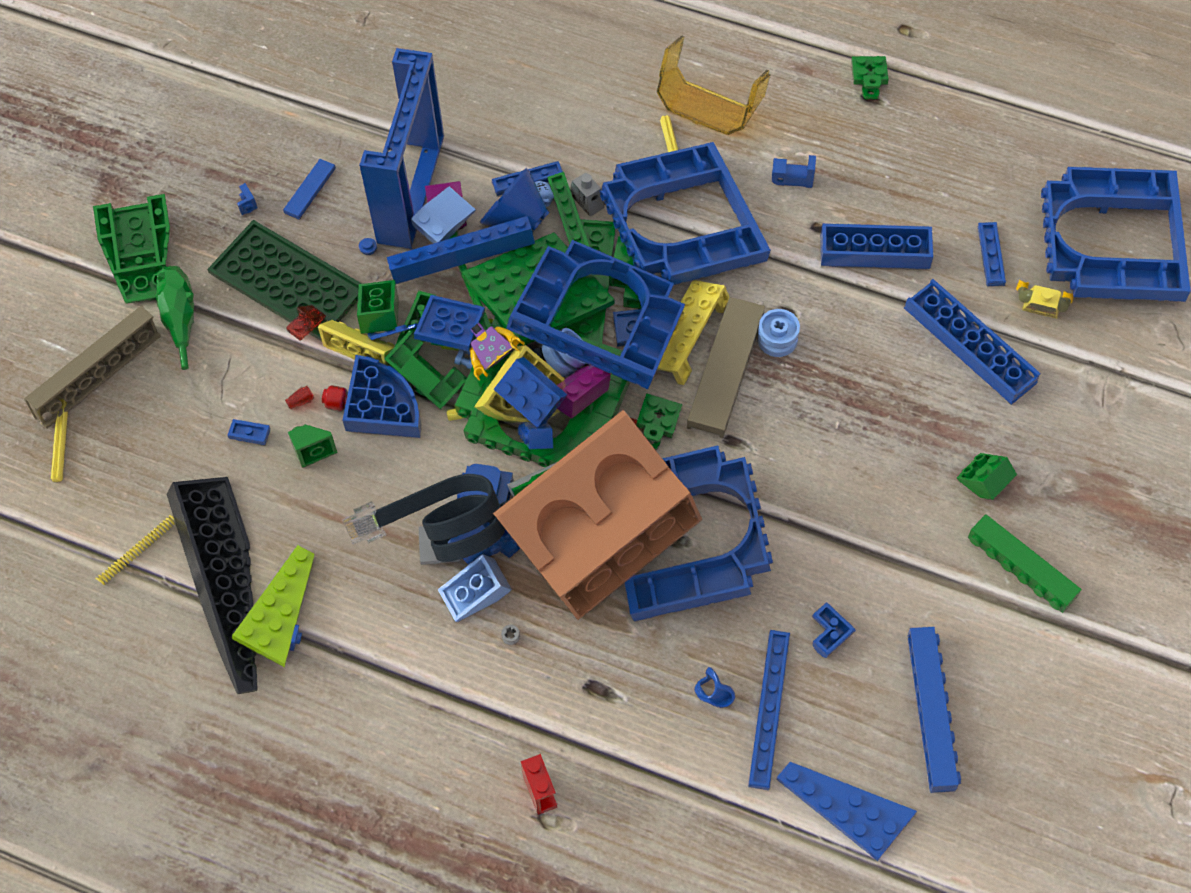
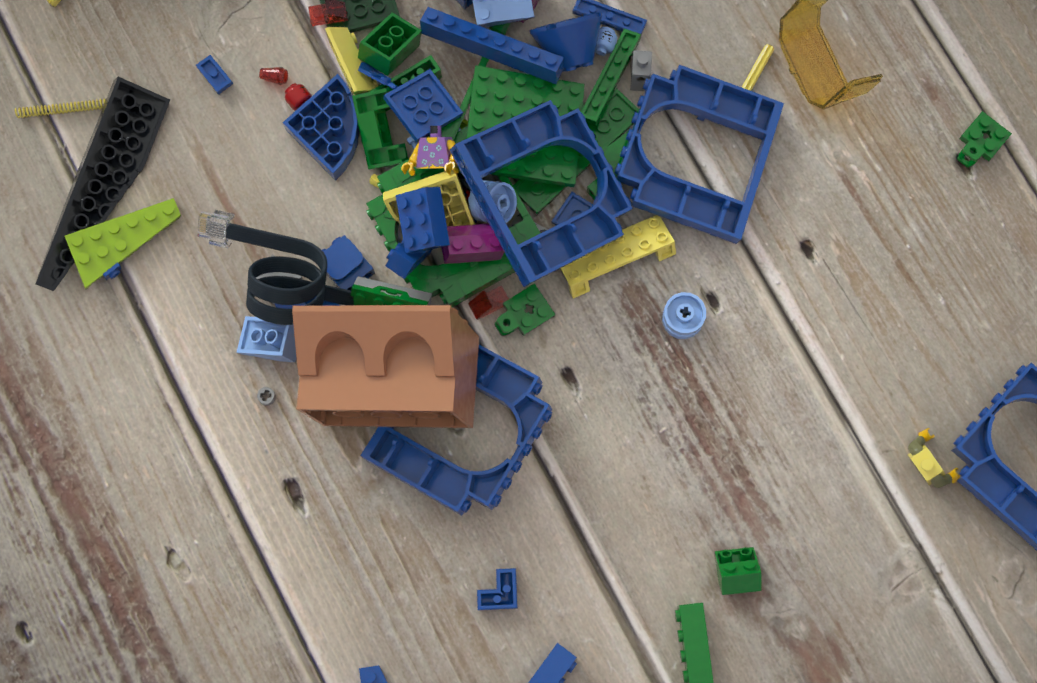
camera: 40 degrees right, 15 degrees up
green slope [288,424,338,468] -> none
red panel [520,754,558,815] -> none
dark tan tile [687,297,765,438] -> none
blue piece [694,667,736,708] -> none
blue tile [748,630,790,790] -> none
blue piece [772,155,816,188] -> none
blue brick [820,223,933,269] -> none
blue tile [904,279,1041,405] -> none
blue tile [978,222,1006,286] -> none

